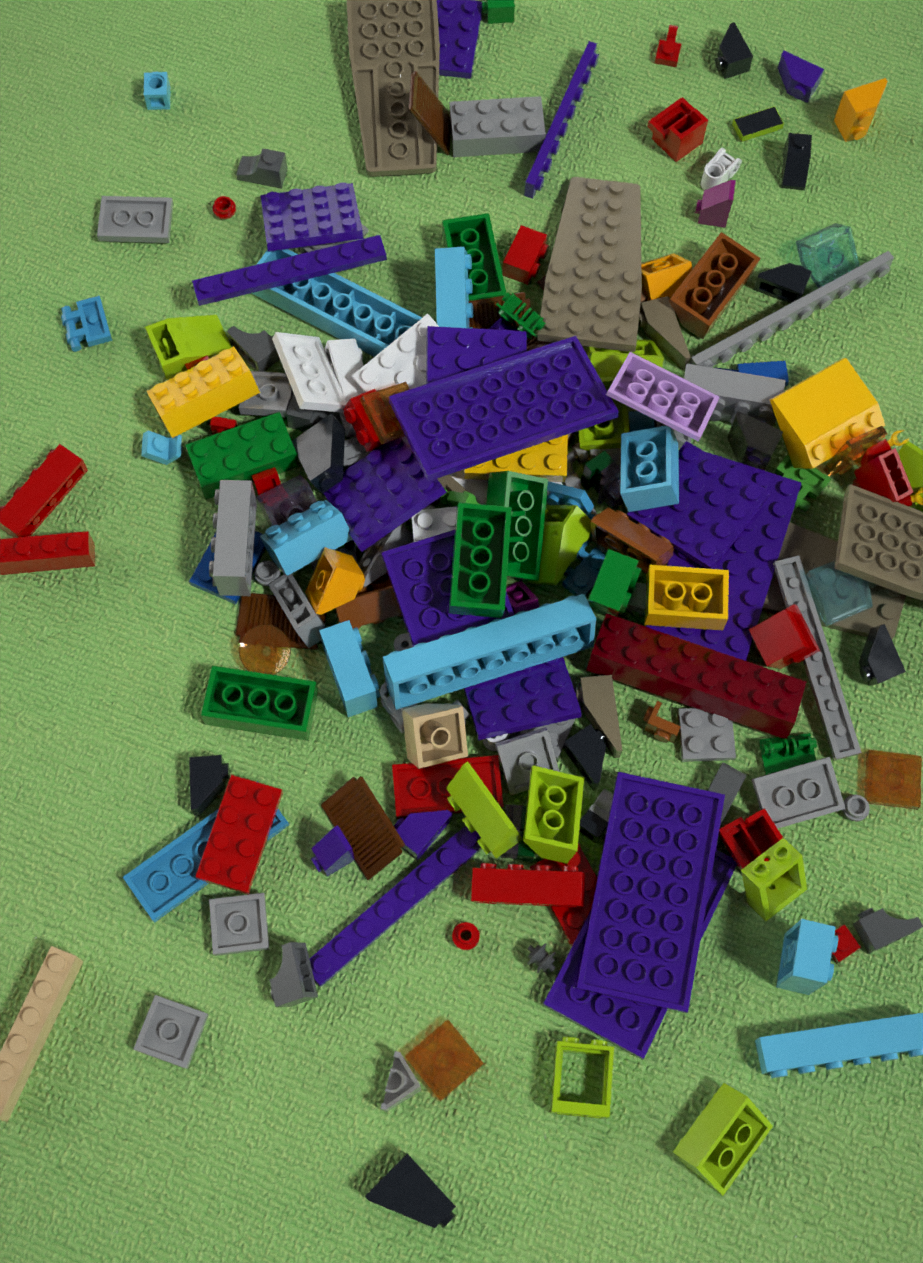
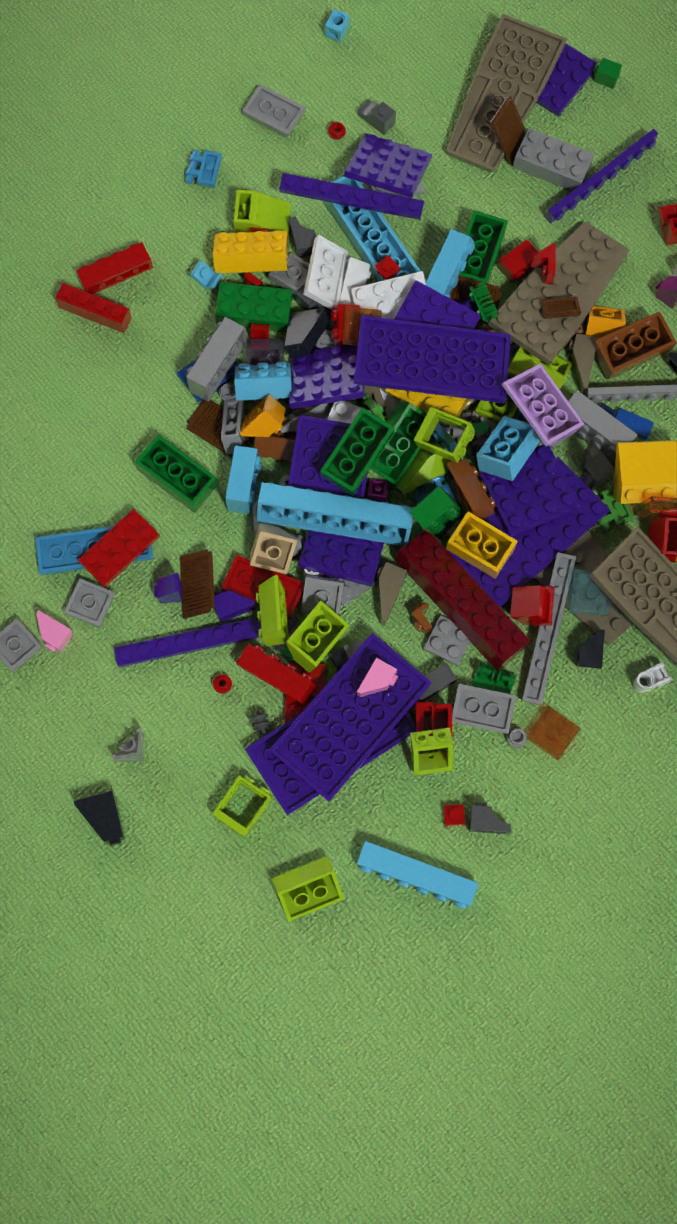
camera: 30 degrees right, 5 degrees up
black slope [189,755,230,816] -> none
clear orange dish [239,625,291,675] -> none
dark grey arch [270,942,318,1007] -> none
clear orange plate [405,1020,484,1102] -> none
black slope [563,724,606,791] -> none
medium azure brick [776,919,838,995] -> none
none -> bright pink slope [36,610,73,653]
none -> bright pink slope [357,658,399,697]
none -> red plate [374,255,400,280]
none -> lime window [414,407,475,463]
none -> red slope [531,243,556,285]
none -> reddish brown tile [540,297,581,319]

